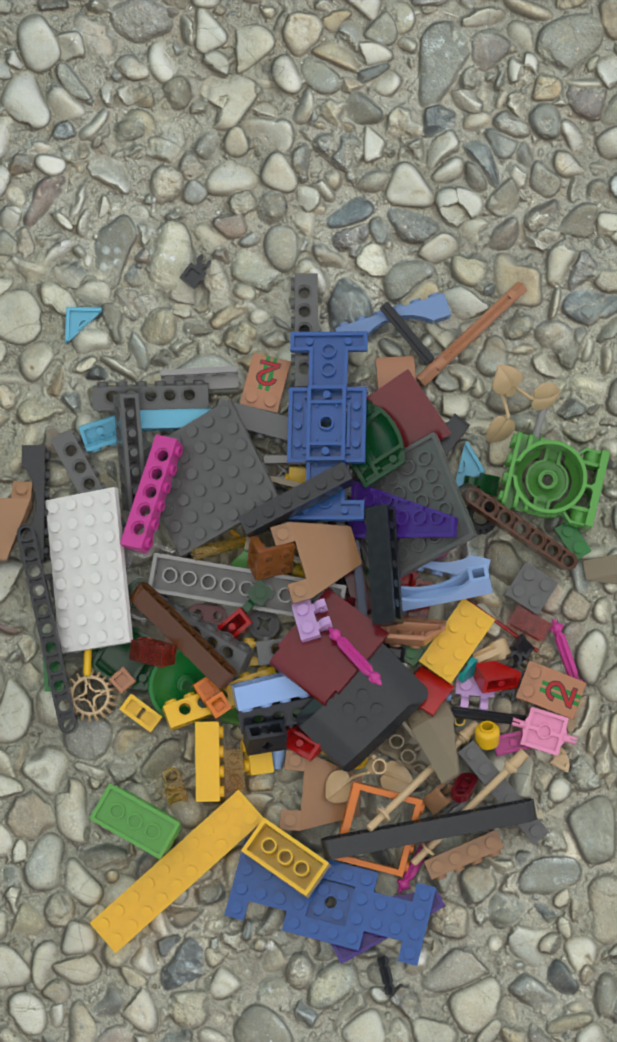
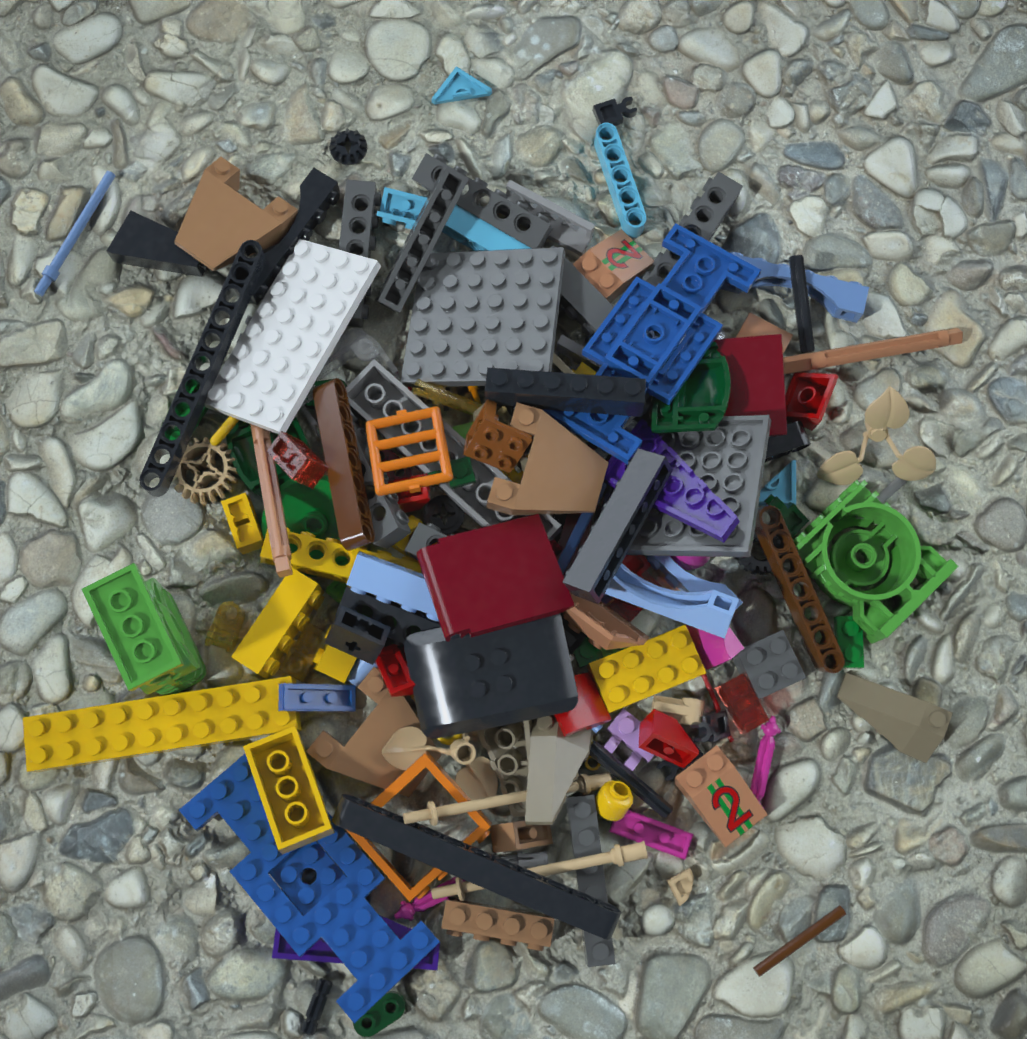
camera: 30 degrees right, 5 degrees down
nougat tile [109,666,137,694] -> none
dark pink brick [120,435,183,554] -> none
orange slope [192,676,232,719] -> none
lavender plate [291,598,333,643] -> none
dark pink wheel [328,627,382,686] -> none
dark red plate [451,772,478,803] -> none
teal tile [458,657,478,683] -> none
bright pink plate [511,707,578,756] -> none
none -> nougat piece [250,424,293,578]
none -> blue tile [278,683,356,712]
none -> black gear [329,128,368,165]
none -> dark green plate [353,991,405,1037]
none -> orange bar [365,406,453,496]
none -> medium azure beam [594,123,646,238]
none -> dark pink slope [684,624,744,670]
none -> red slope [785,372,839,431]

